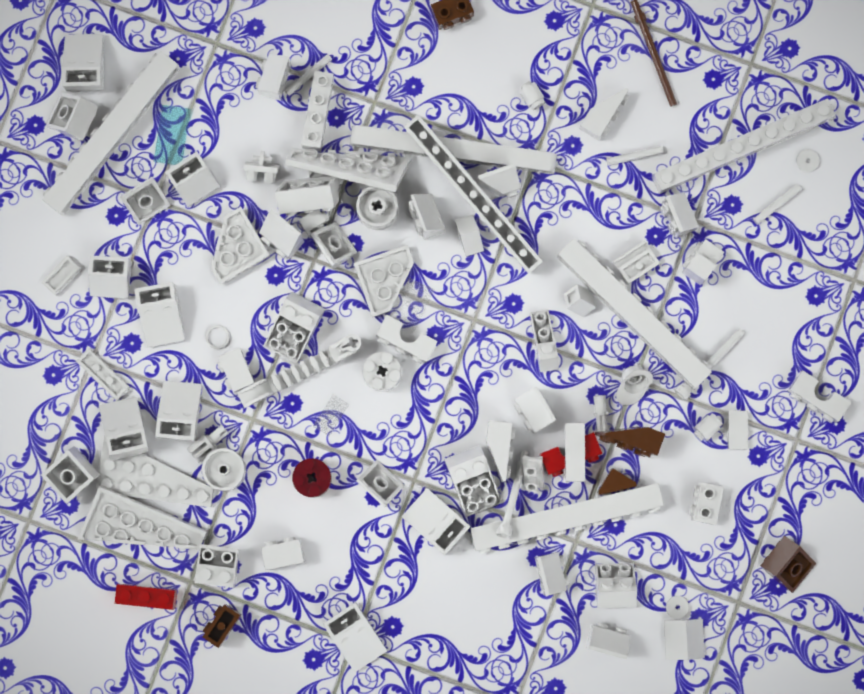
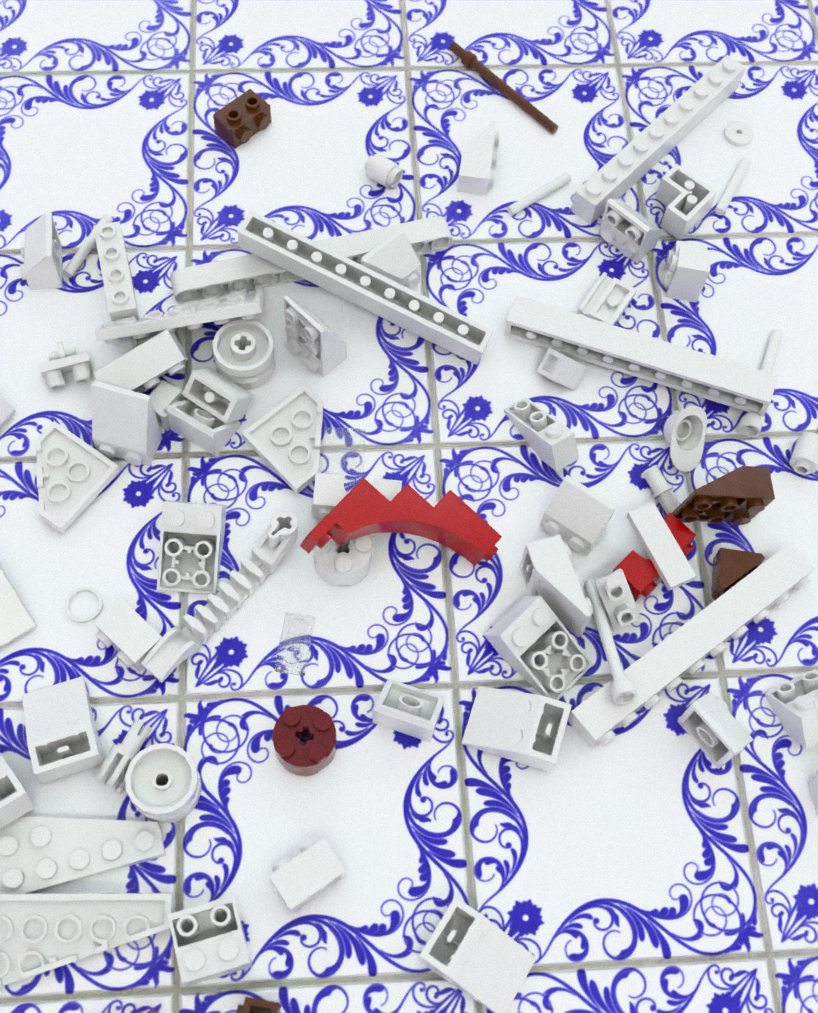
camera: 25 degrees left, 20 degrees down
white slope [454,215,484,257] -> none
none -> white brick [182,367,253,424]
none -> red arch [300,478,502,566]
none -> white brick [655,164,718,240]

